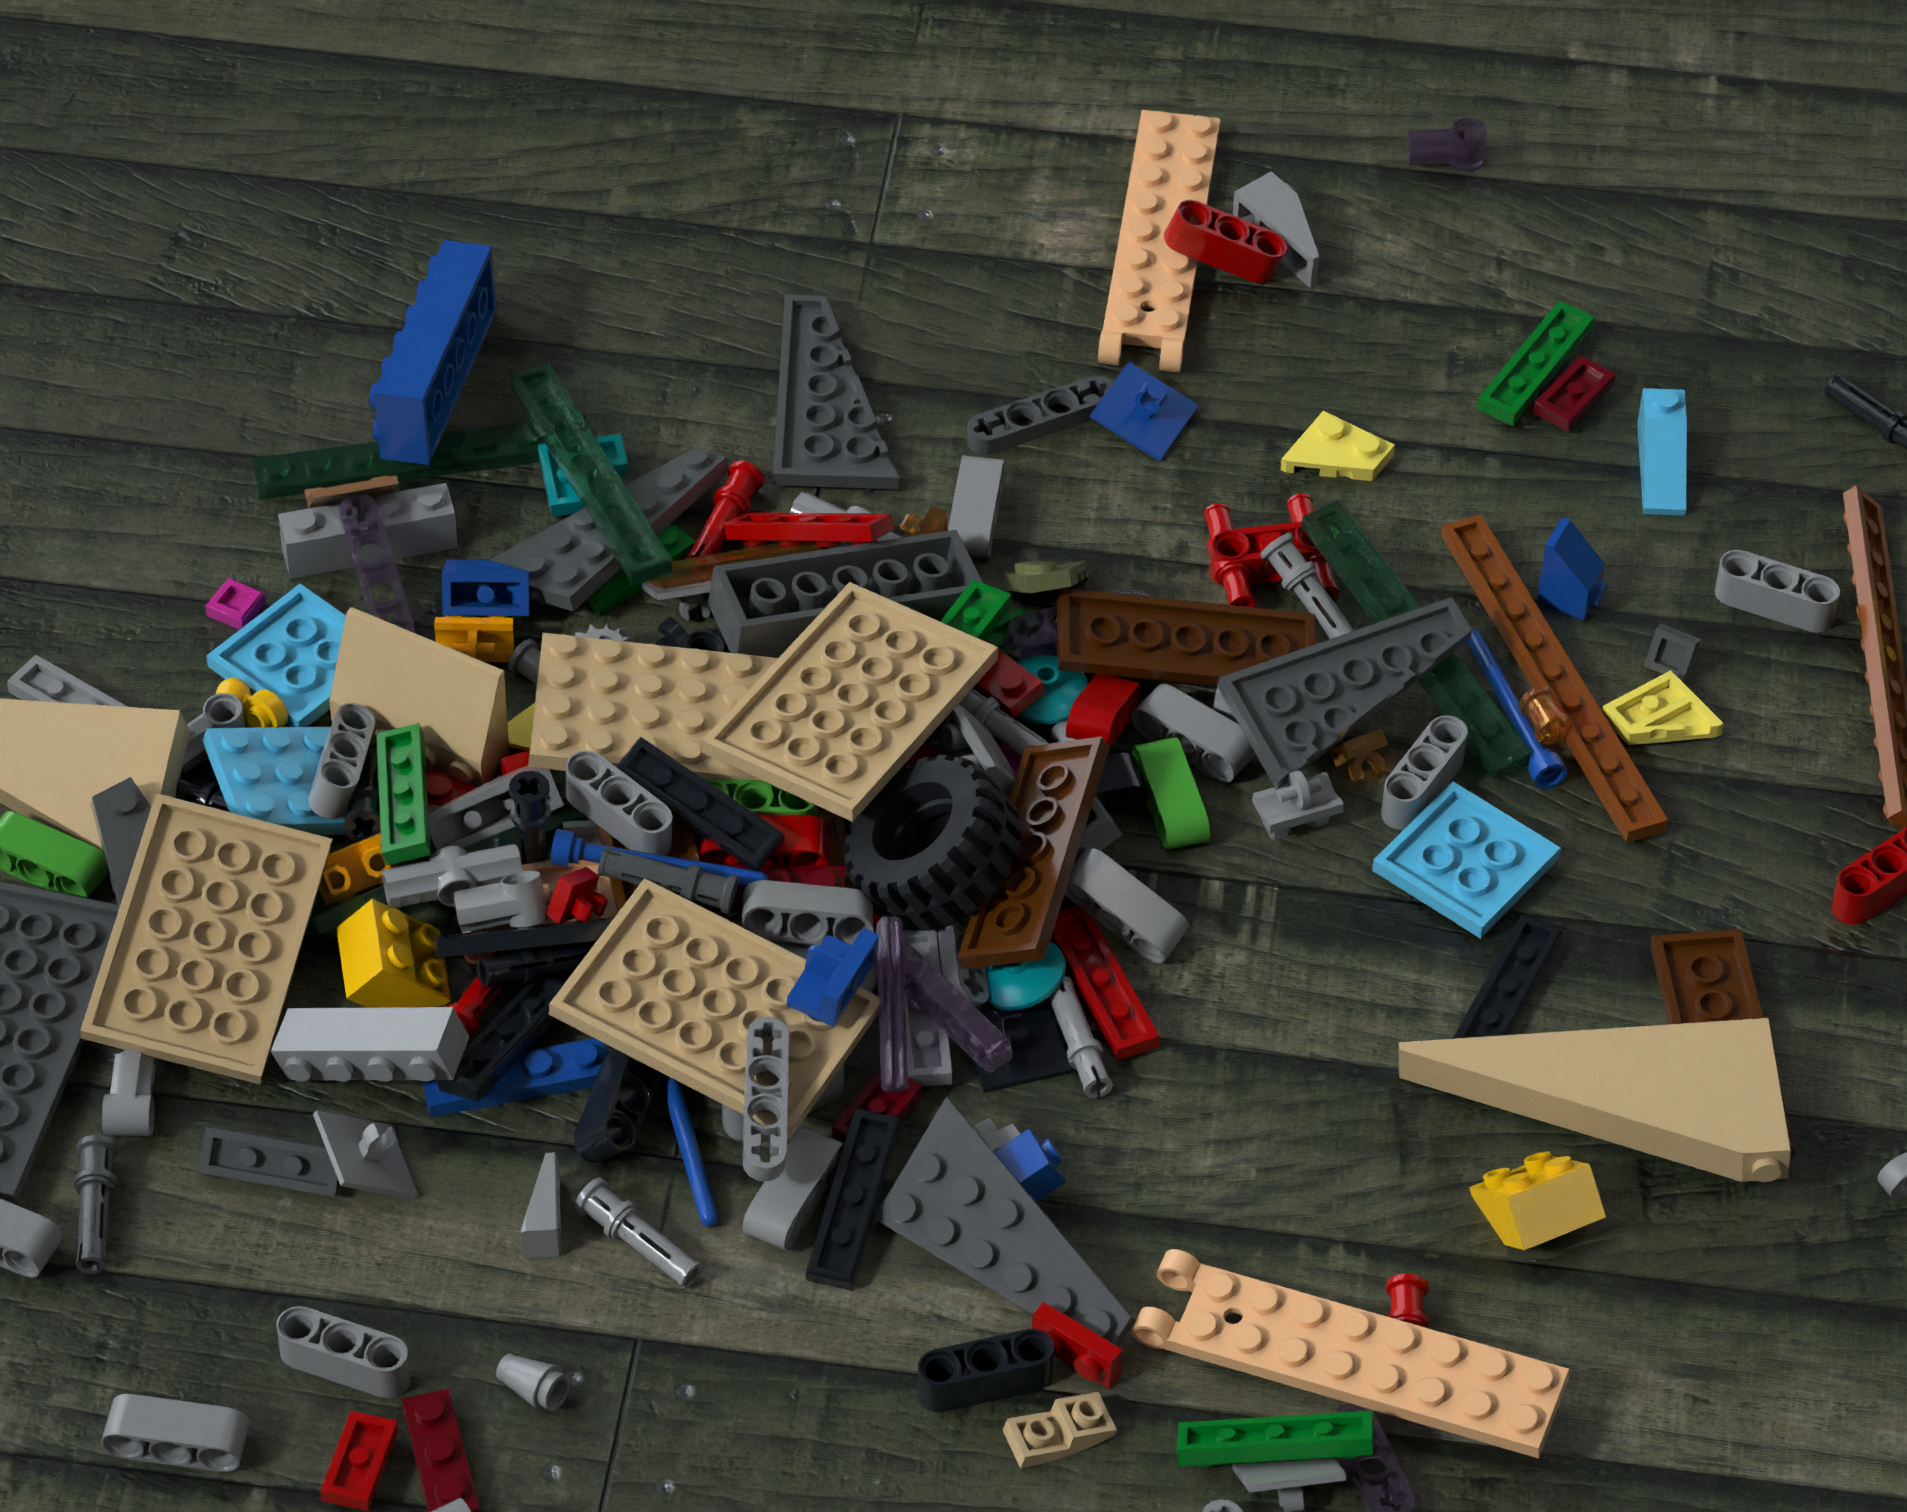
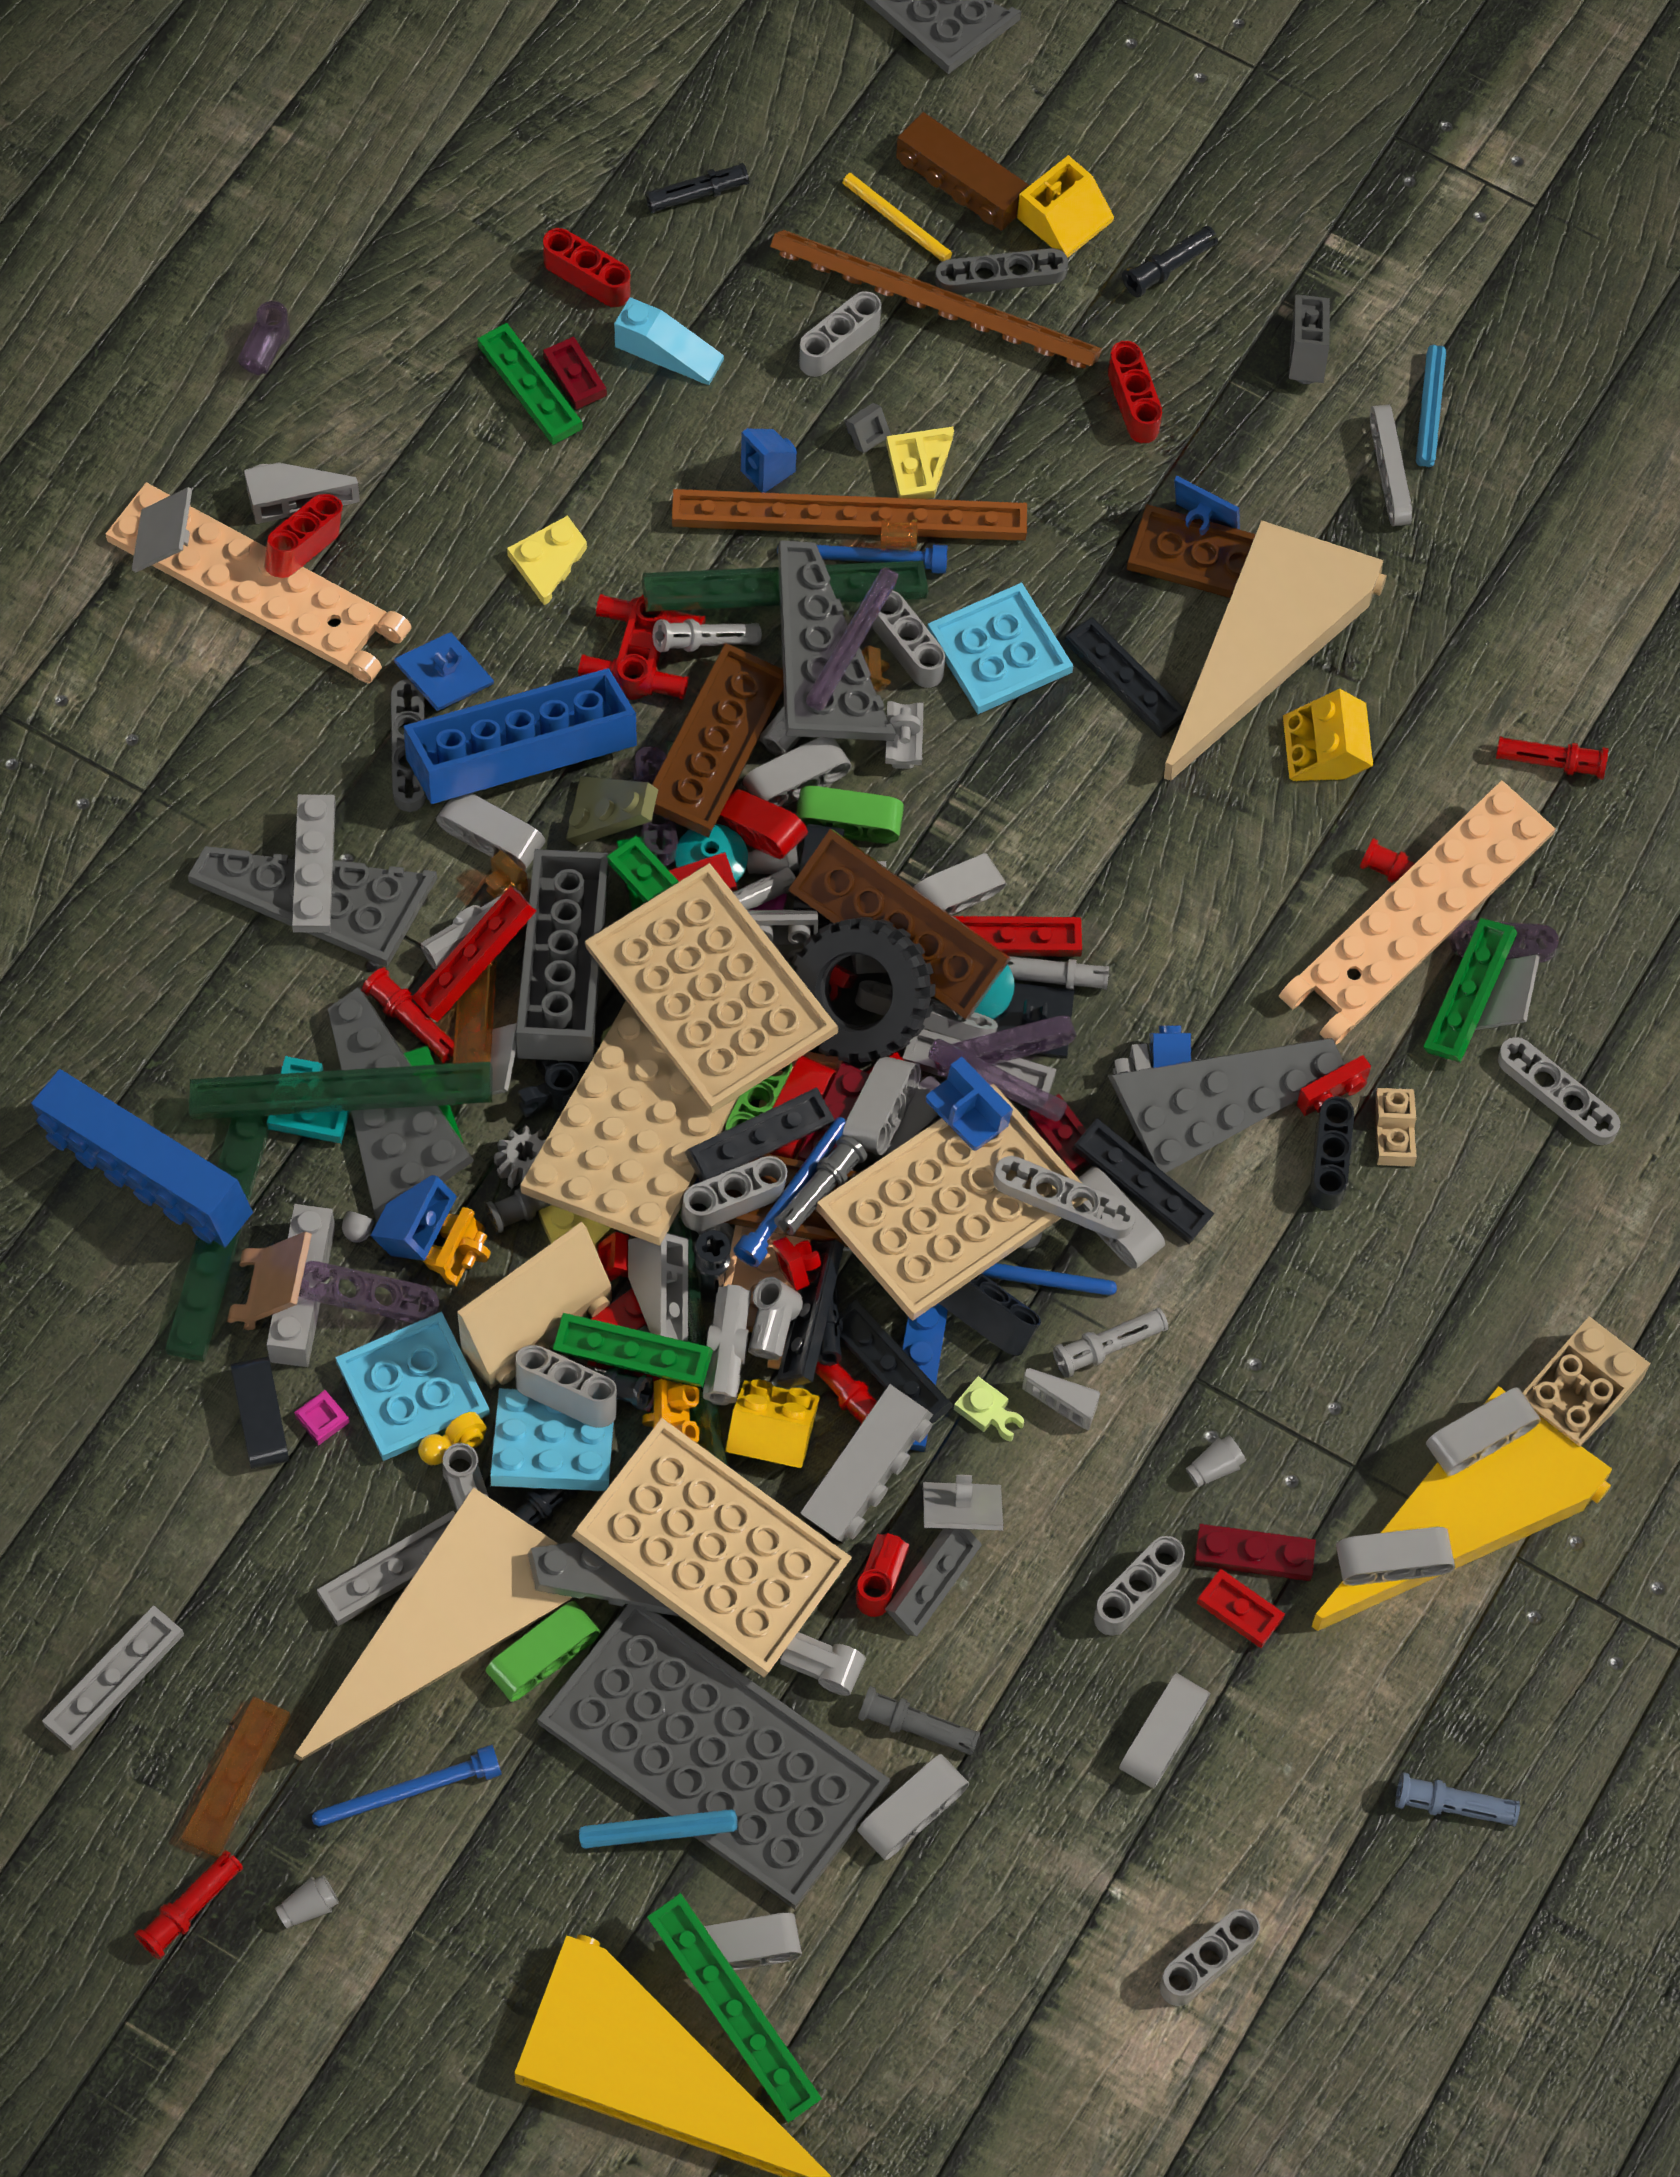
camera: 70 degrees left, 15 degrees up
none -> light grey piece [132,487,192,573]
none -> black beam [231,1356,290,1469]
none -> light grey plate [292,794,336,933]
none -> light grey hinge [342,1211,375,1242]
none -> blue brick [403,668,637,804]
none -> red beam [543,228,631,307]
none -> clear purple axle [806,567,898,711]
none -> red piece [856,1533,909,1617]
none -> yellowish green plate [954,1376,1024,1441]
none -> blue piece [1174,476,1240,535]
none -> red pin [1496,736,1608,780]

